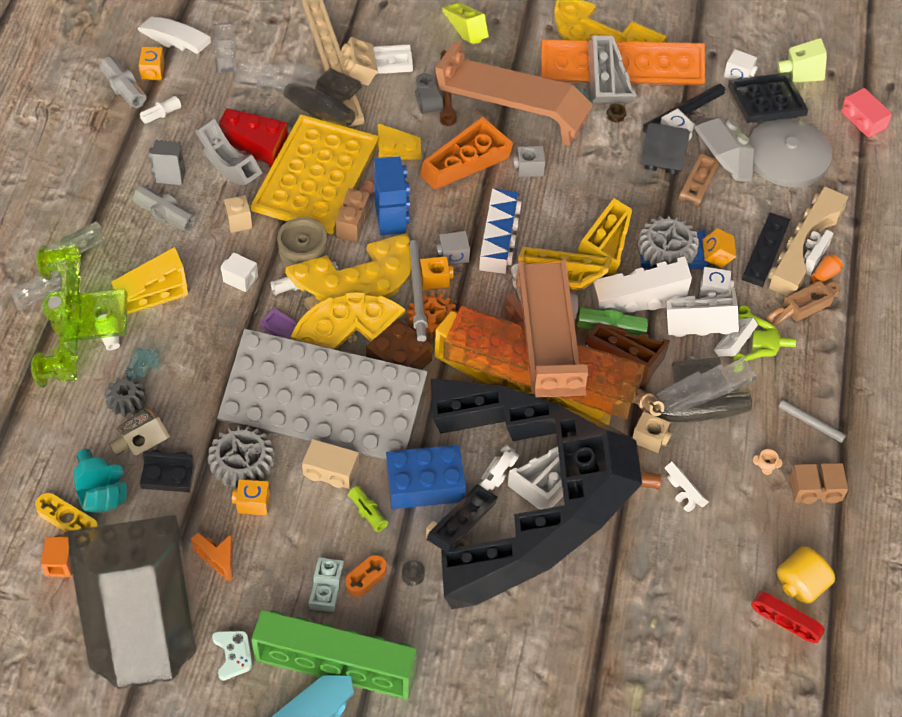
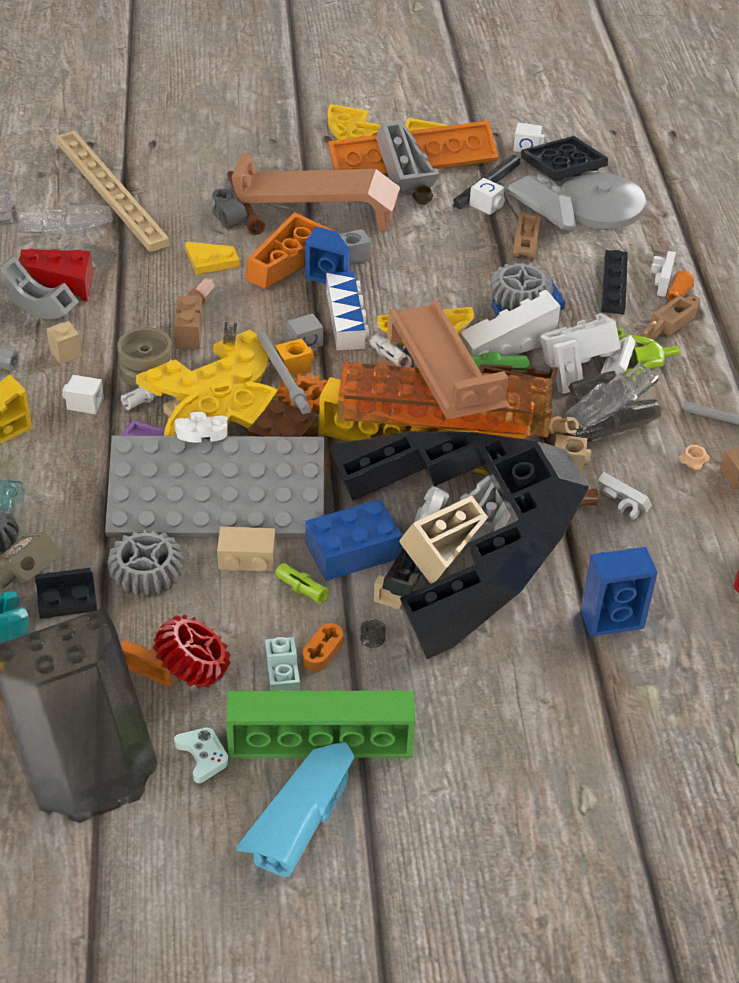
camera: 15 degrees left, 10 degrees down
light orange brick [232,480,270,515] -> none
yellow plate [250,114,379,235] -> none
clear smoke plate [283,68,362,126] -> none
tan brick [341,37,378,86] -> none
white plate [373,44,413,74] -> none
blue piece [374,156,410,236] -> none
neon yellow slope [442,2,489,44] -> none
yellow wedge [576,198,633,276] -> none
black bracket [640,123,690,175] -> none
white brick [699,267,734,298] -> none
light orange brick [702,228,737,268] -> none
tan arch [768,186,849,296] -> none
yellowish green torso [777,38,827,82] -> none
coral brick [841,88,892,138] -> none
none -> red gear [153,615,231,689]
none -> white plate [175,412,227,443]
none -> clear smoke bush [223,322,237,345]
none -> blue slope [305,226,350,284]
none -> tan wedge [399,496,488,584]
none -> white plate [553,339,583,394]
none -> blue brick [580,547,658,637]

